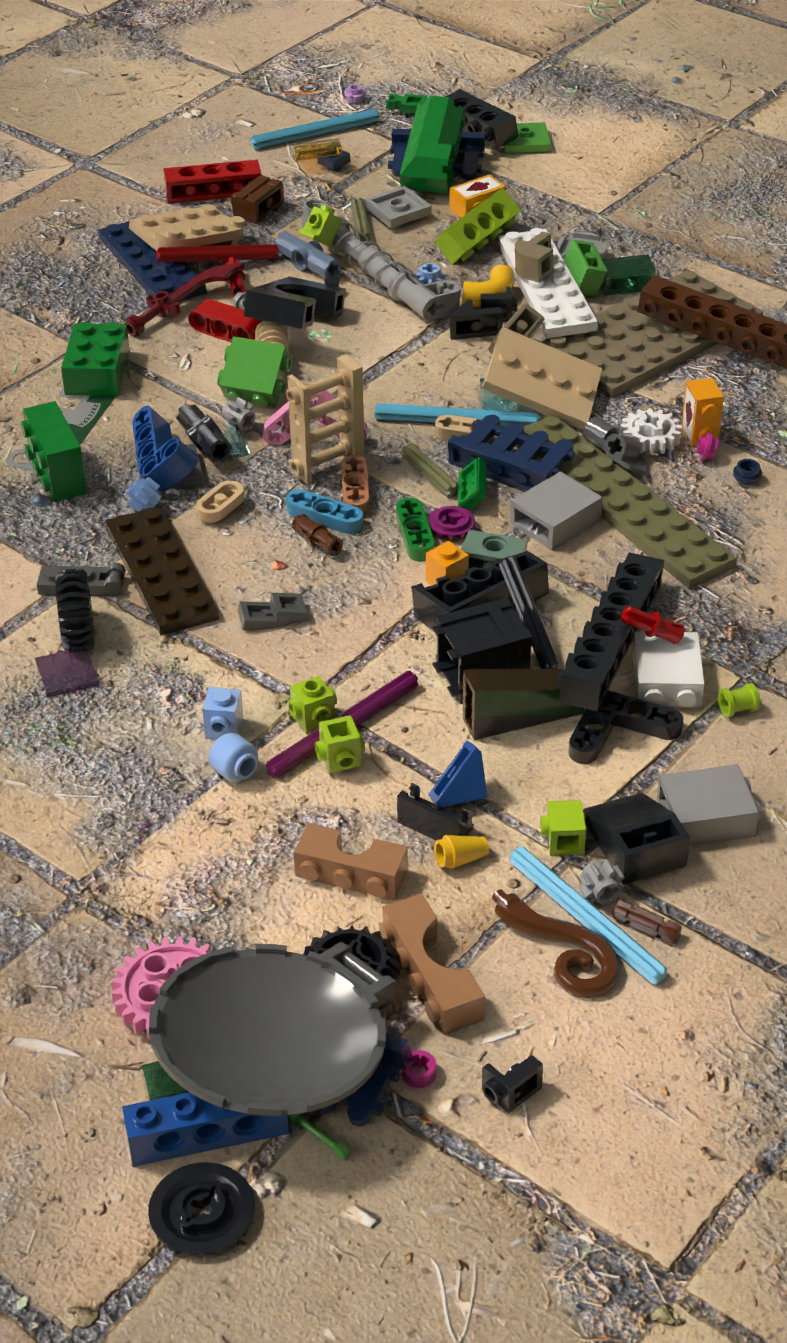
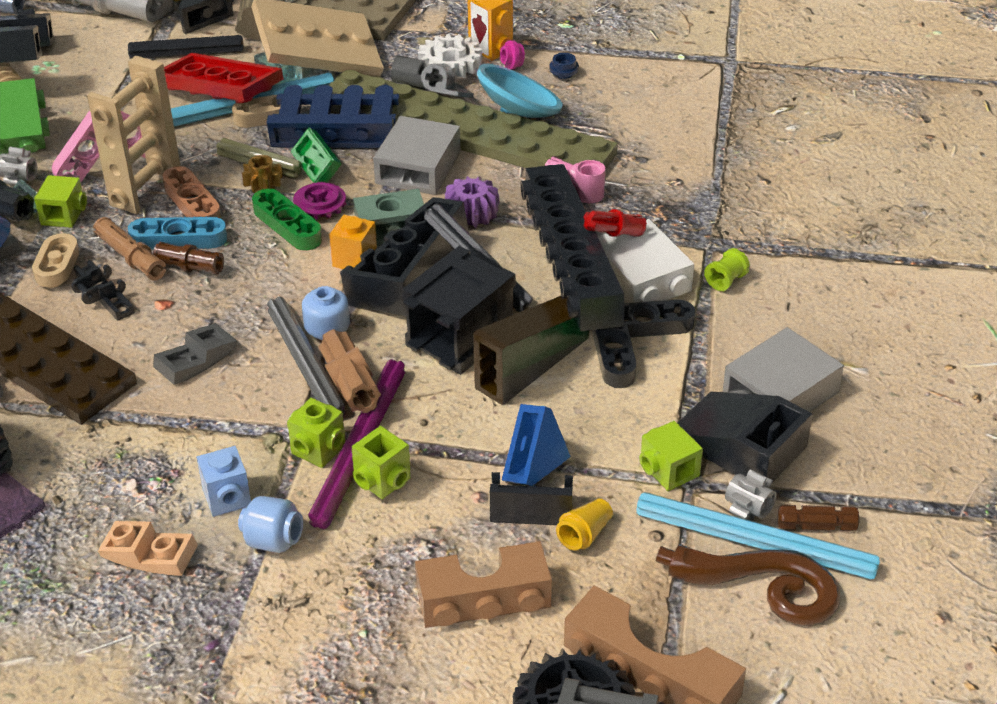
camera: 30 degrees left, 0 degrees up
none -> lime brick [34,175,87,228]
none -> black piece [71,260,135,321]
none -> medium nougat pin [93,217,166,281]
none -> light nougat slope [98,521,198,576]
none -> black axle [128,35,244,59]
none -> red plate [164,53,284,103]
none -> pearl gold gear [242,155,283,194]
none -> dark grey axle [267,296,345,416]
none -> light blue head [302,286,350,340]
none -> medium nougat piece [318,329,381,413]
none -> medium lavender gear [445,176,499,228]
none -> medium azure dish [477,64,563,118]
none -> bright pink pin [545,157,605,203]

